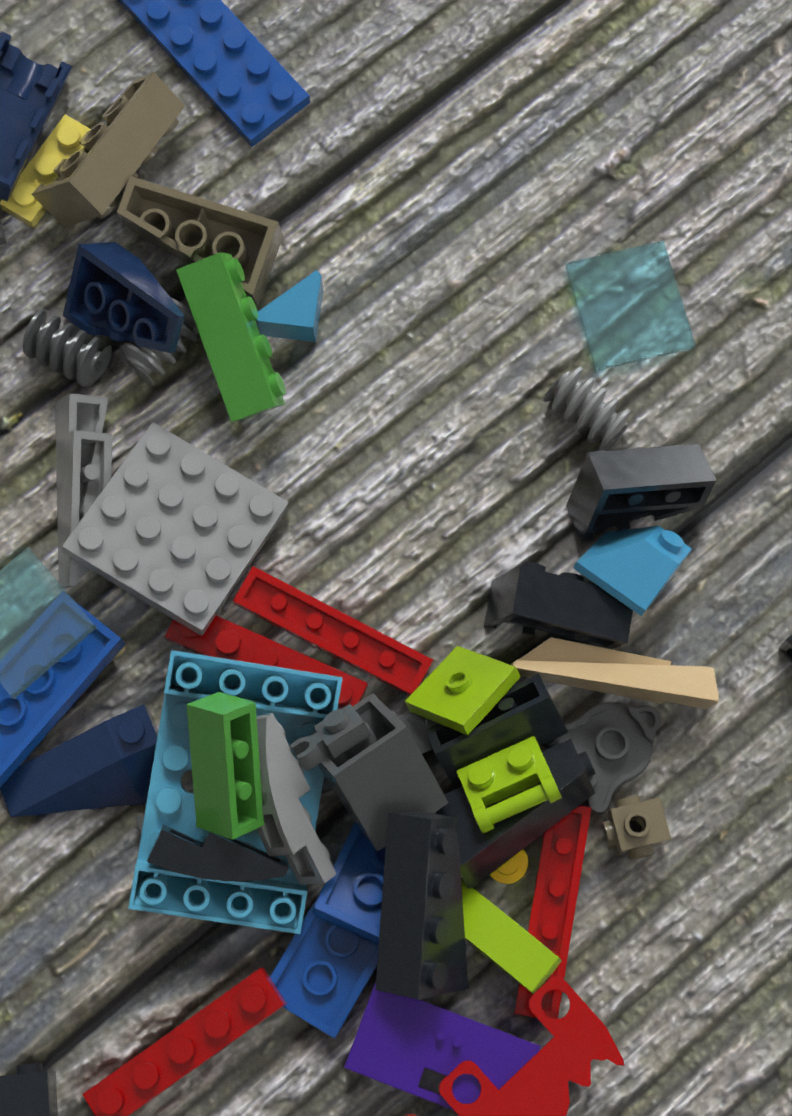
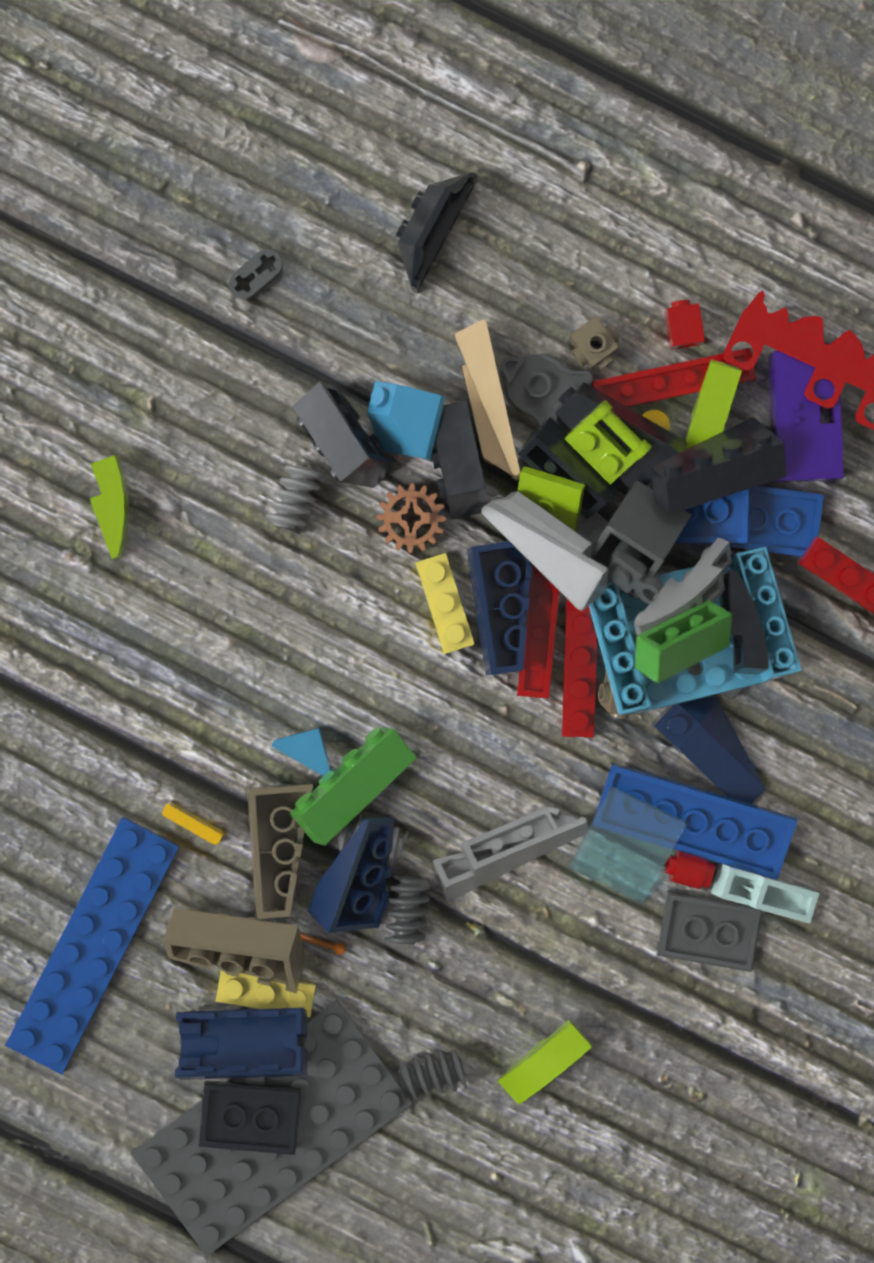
camera: 115 degrees left, 15 degrees up
light grey plate [62,422,289,636] -> none
clear light blue piece [566,241,696,371] -> none
none -> lime slope [90,455,129,560]
none -> yellow tile [162,801,226,846]
none -> orange hinge [300,933,346,955]
none -> nougat gear [376,483,446,553]
none -> light yellow plate [415,553,475,654]
none -> dark blue wedge [466,541,533,676]
none -> light grey wedge [481,492,608,610]
none -> red brick [664,300,705,350]

